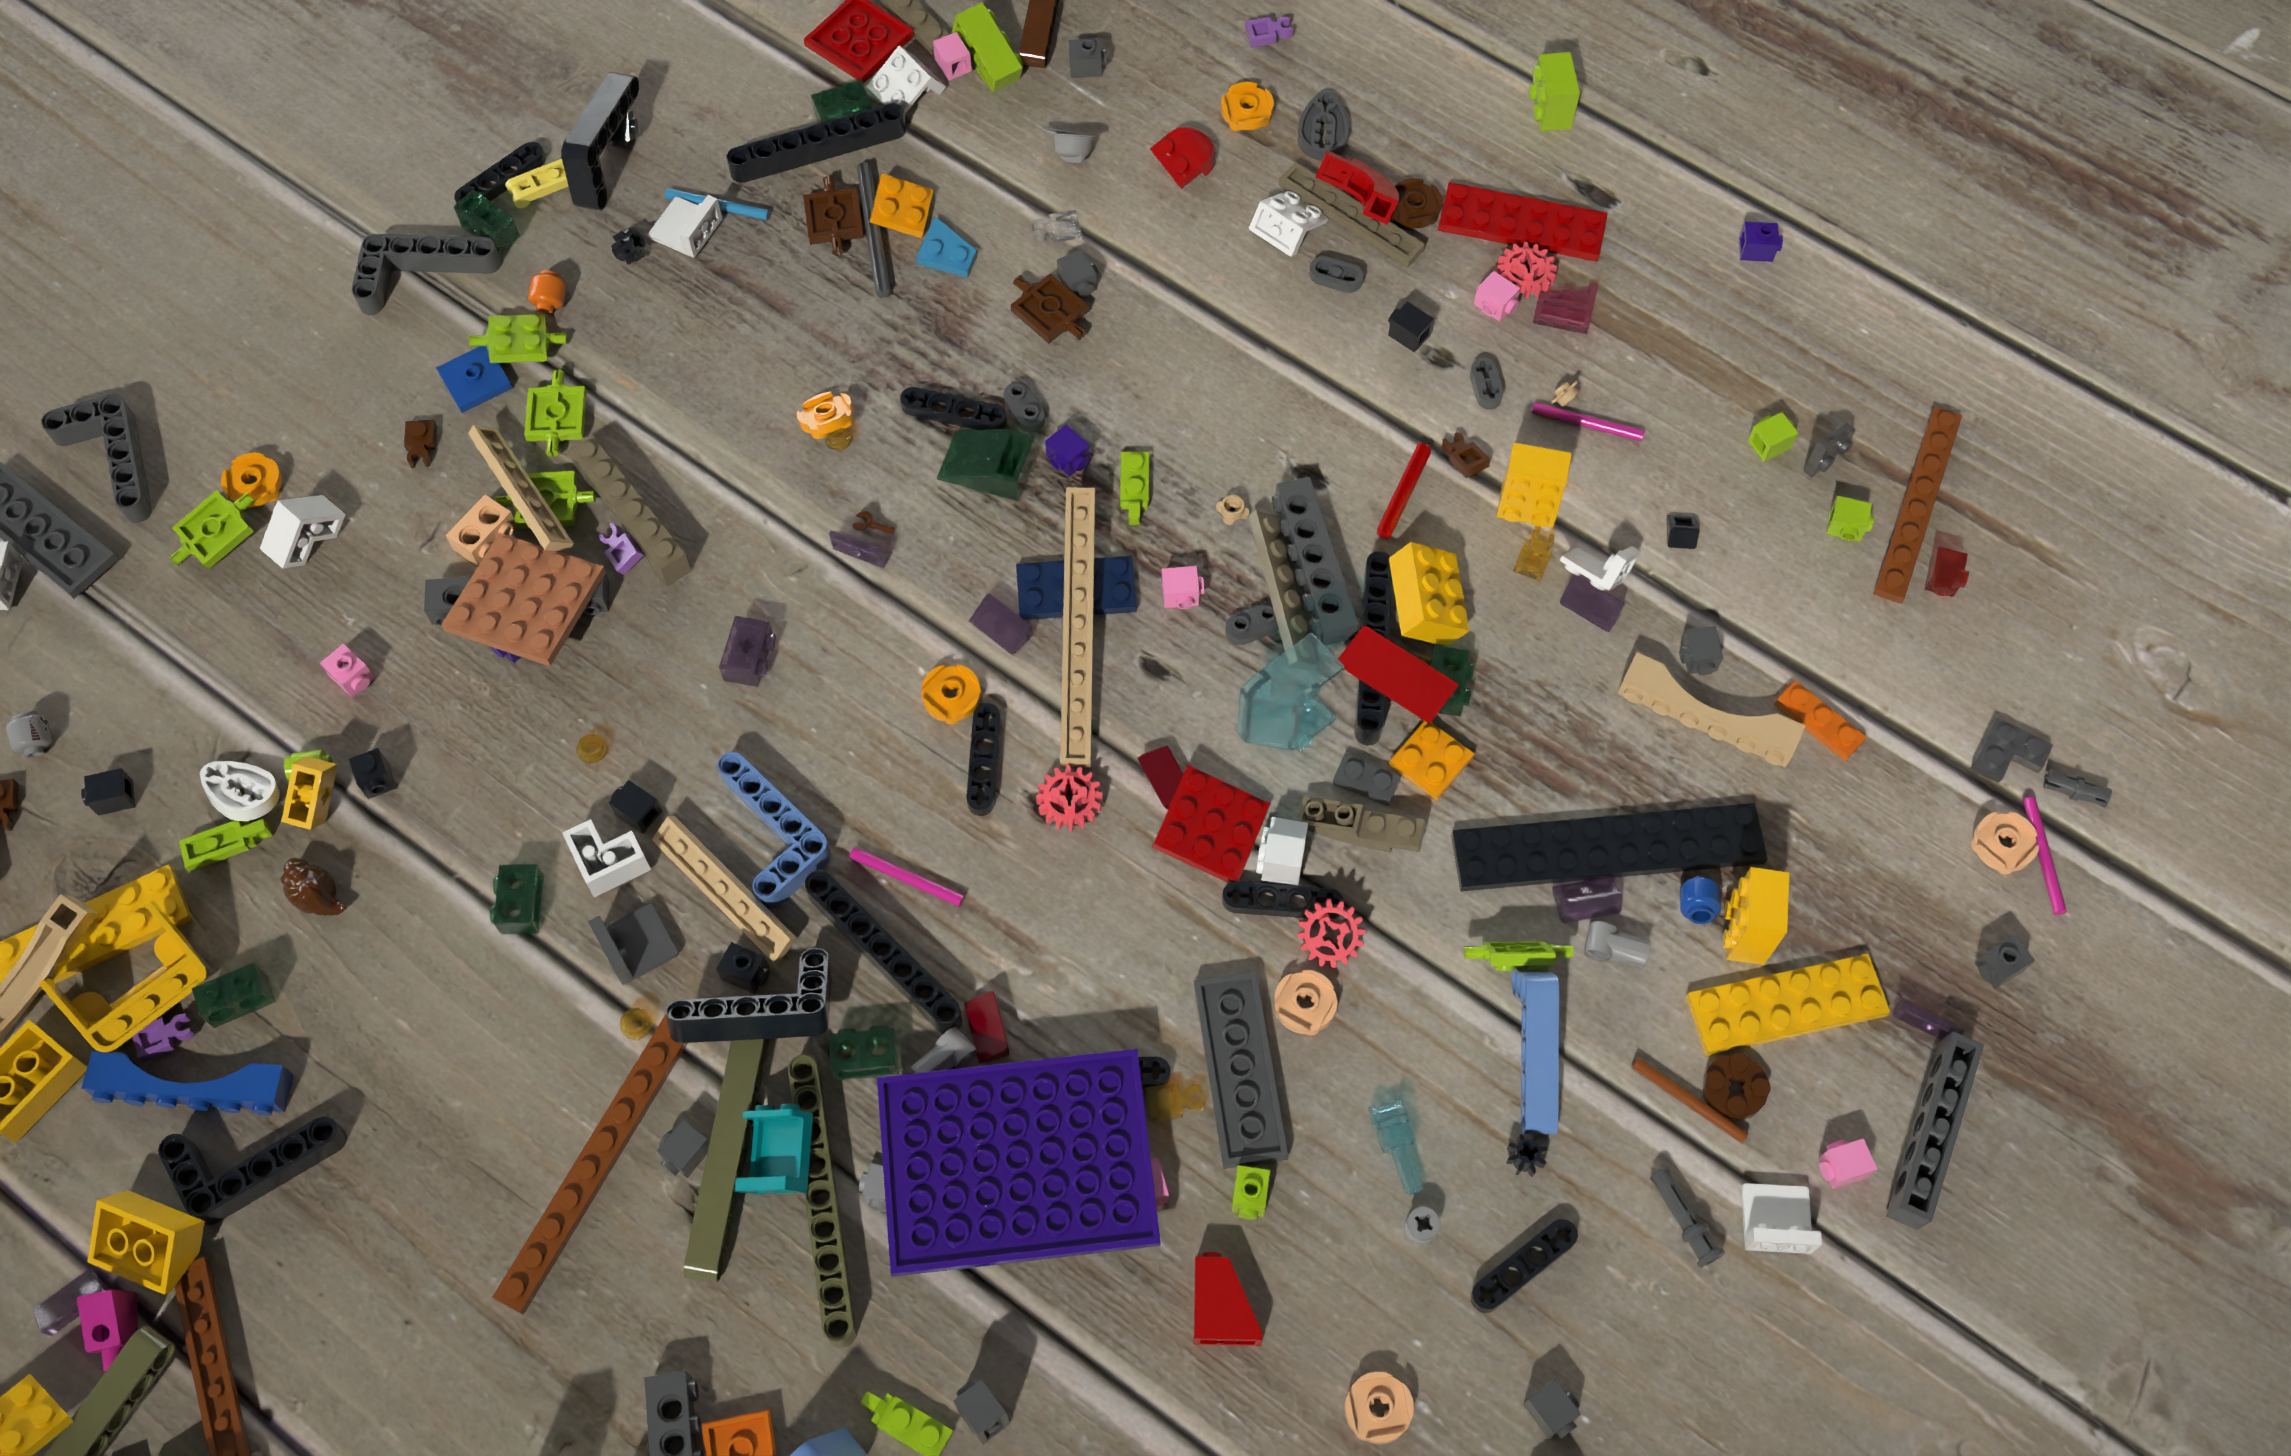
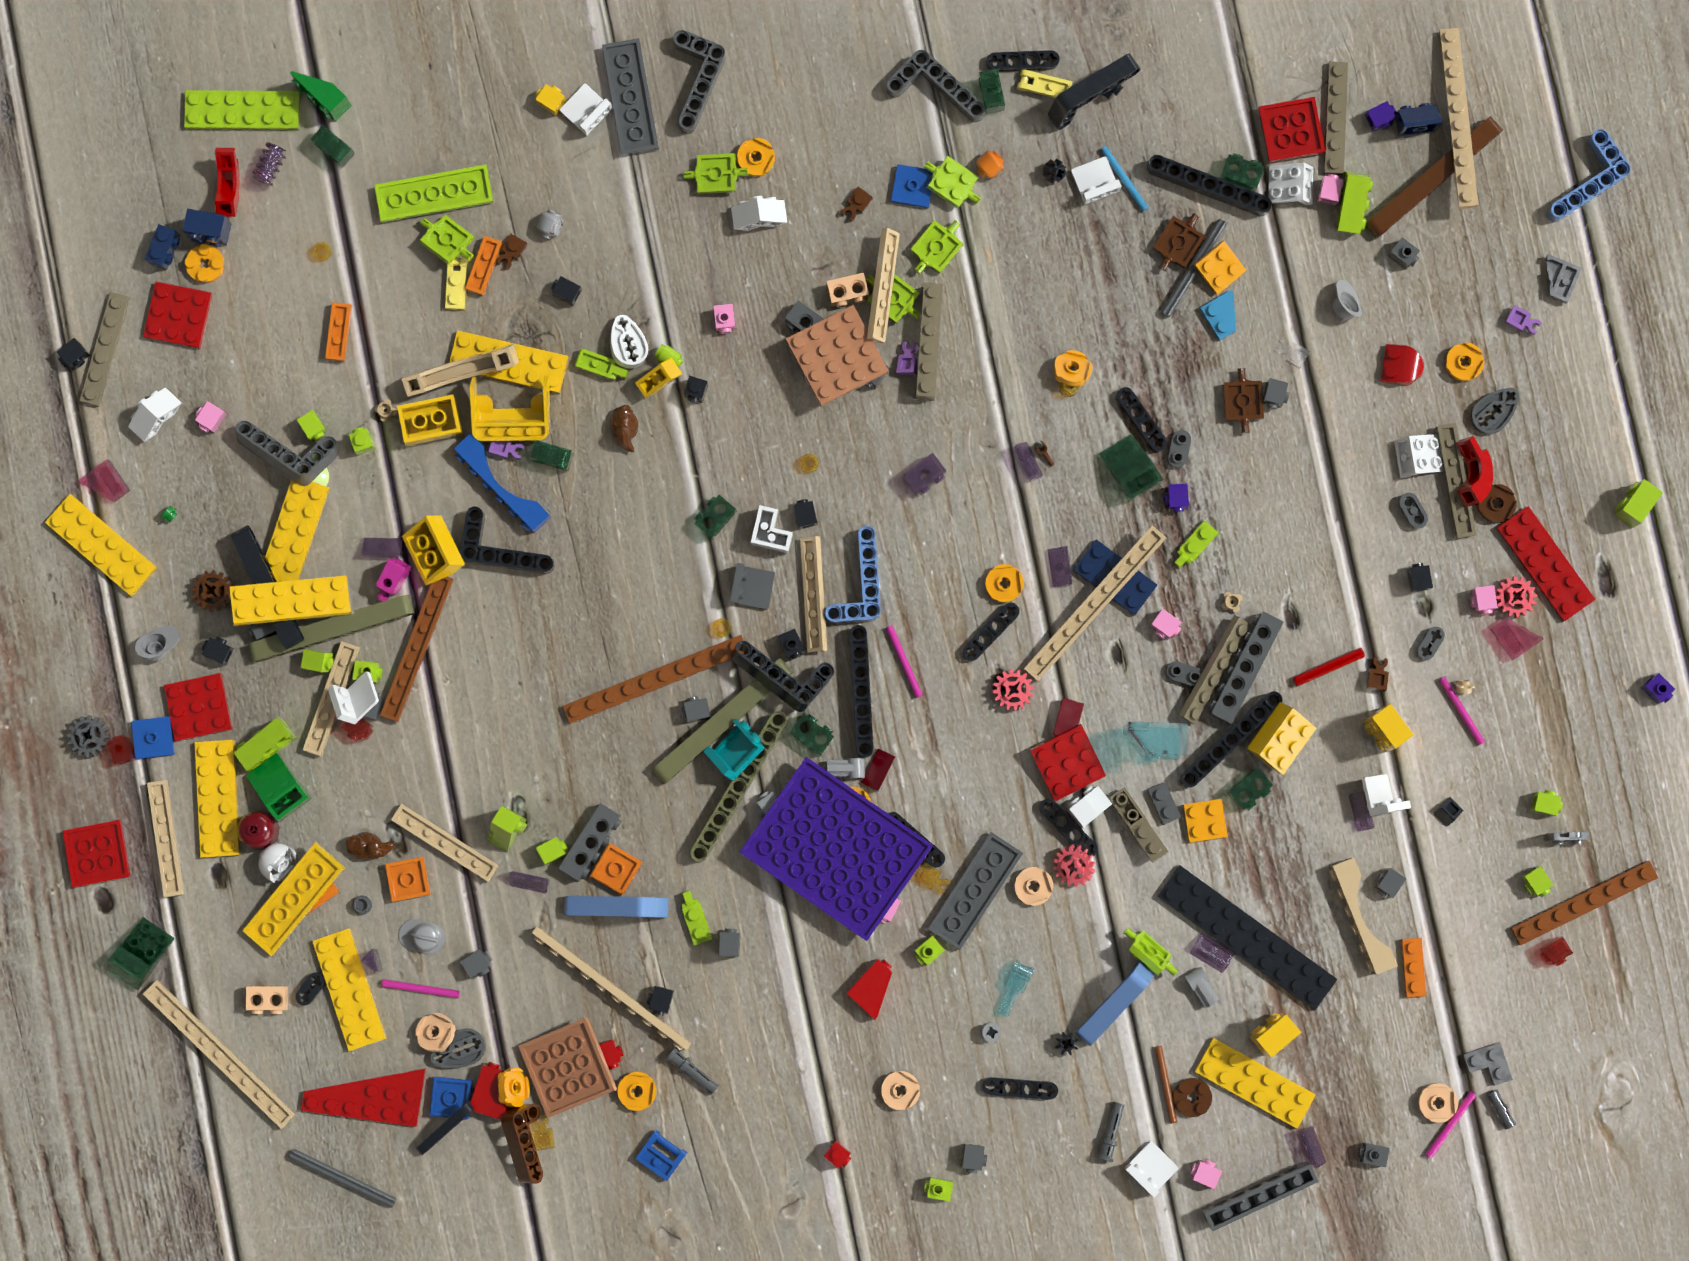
camera: 40 degrees right, 20 degrees up
red sticker [1335,626,1459,723] -> none
clear yellow plate [1513,528,1554,582] -> none
blue head [1680,876,1721,924] -> none

